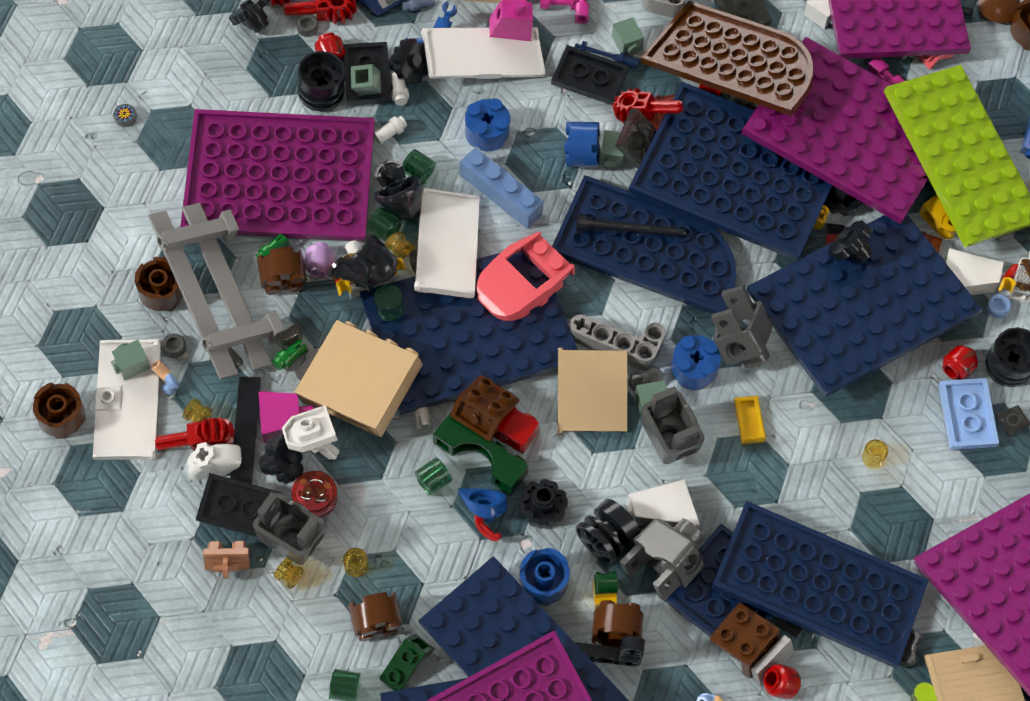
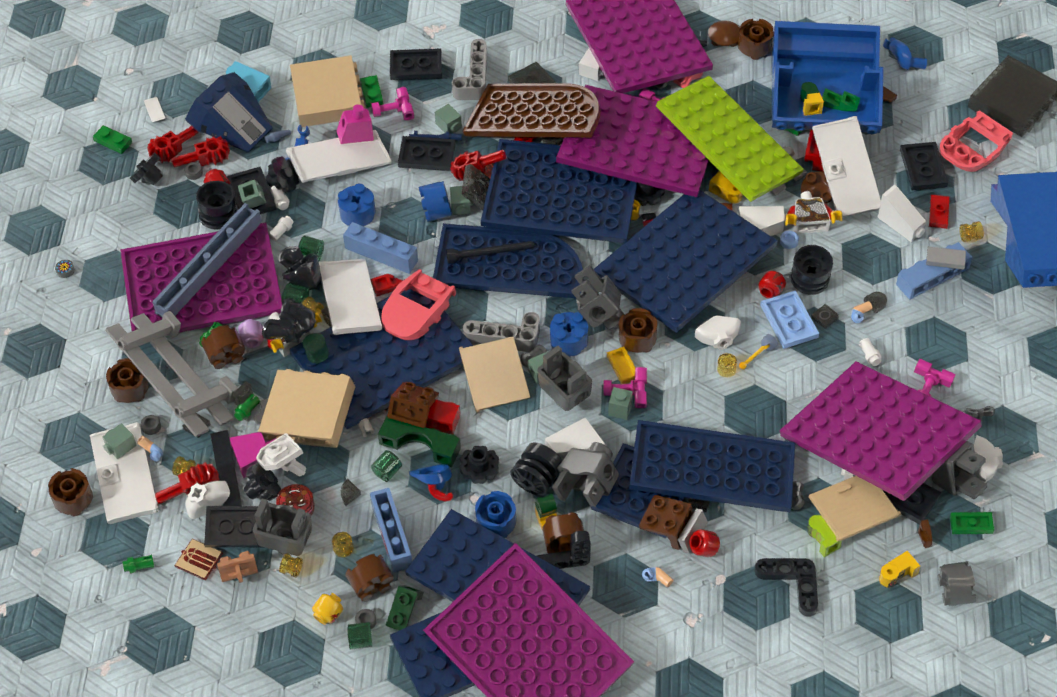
camera: 10 degrees left, 10 degrees down
black plant [828,220,872,263] -> none
none -> green animal [122,554,154,574]
none -> sand blue tile [152,203,262,318]
none -> piece [174,539,223,581]
none -> yellow head [312,593,343,625]
none -> clear smoke tile [341,479,361,506]
none -> dark grey tile [355,609,376,631]
none -> red tile [370,273,405,297]
none -> medium blue brick [370,488,412,573]
none -> dark pink bar [603,367,647,408]
none -> sand green brick [608,387,633,420]
none -> reddish brown brick [619,308,658,353]
none -> white piece [695,316,741,350]
none -> hinge [739,334,778,369]

